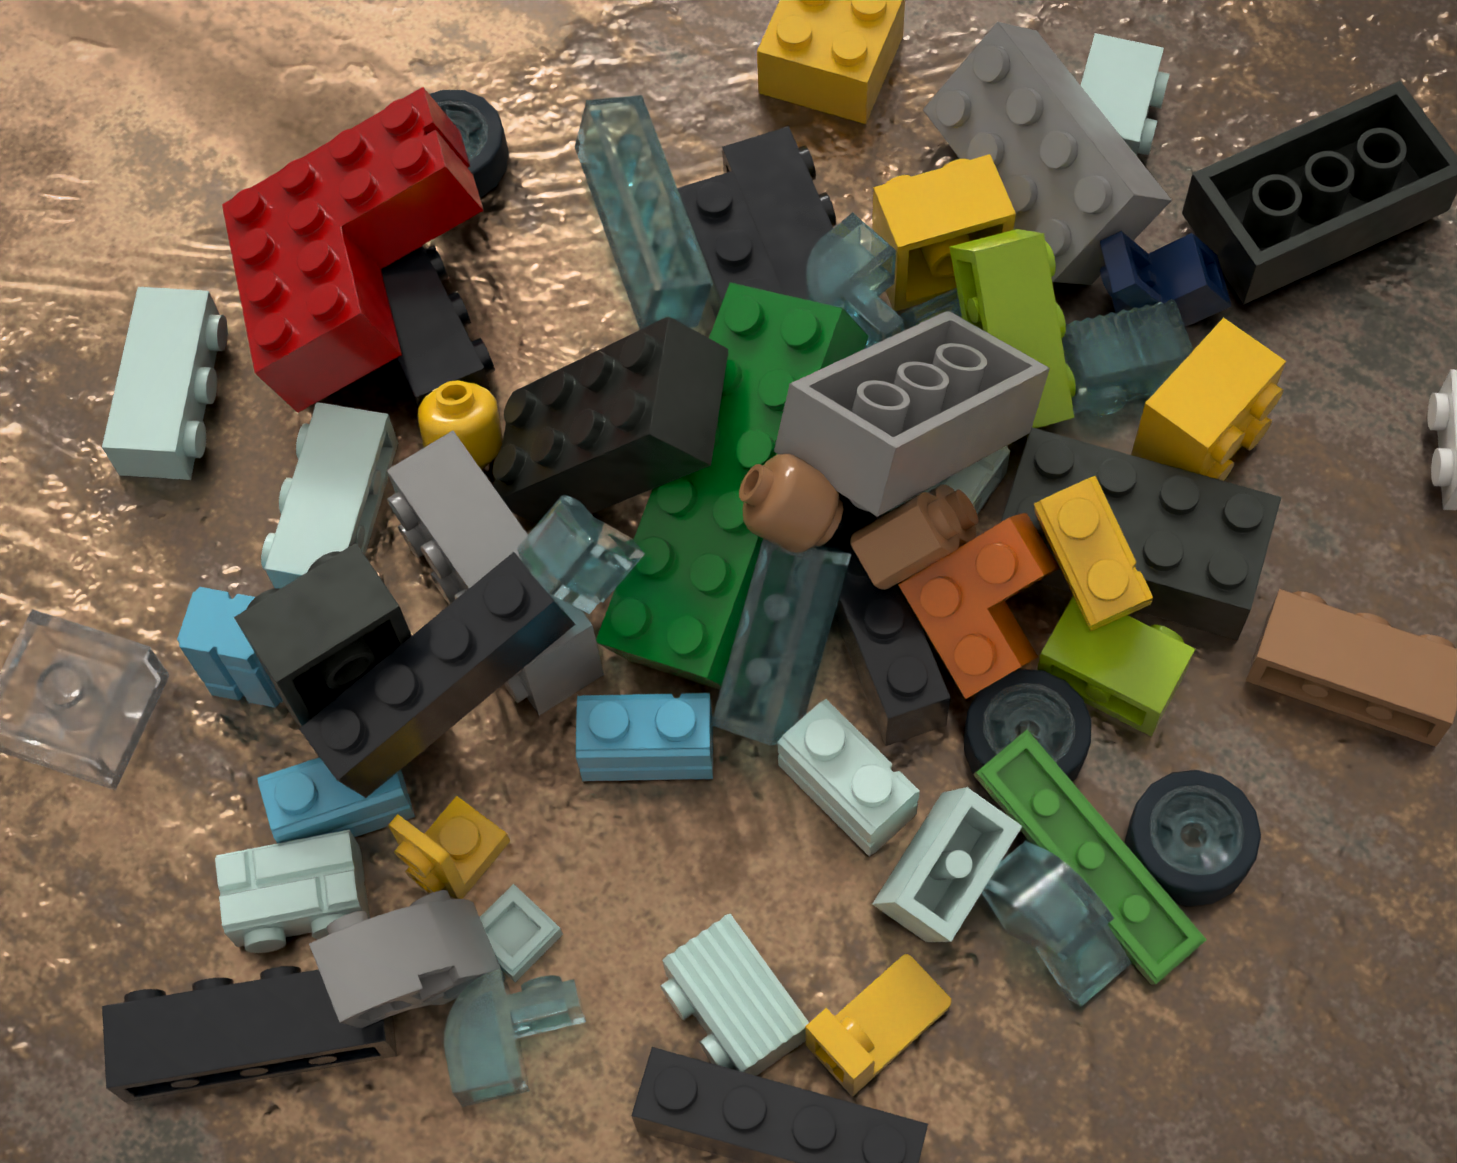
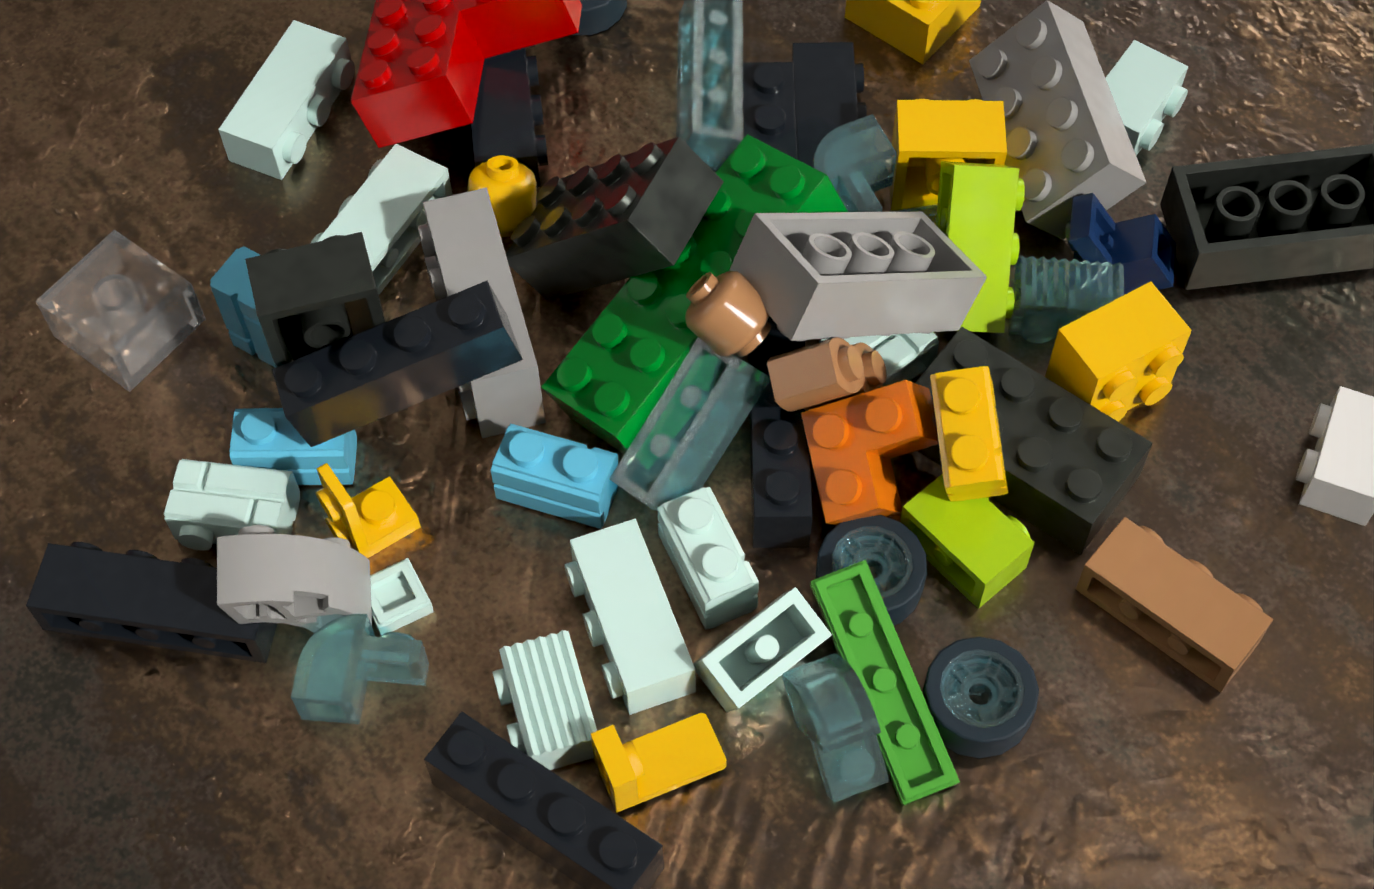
camera: 15 degrees right, 5 degrees down
clear light blue brick [517,495,645,614] -> none
none -> light aqua brick [564,518,696,715]

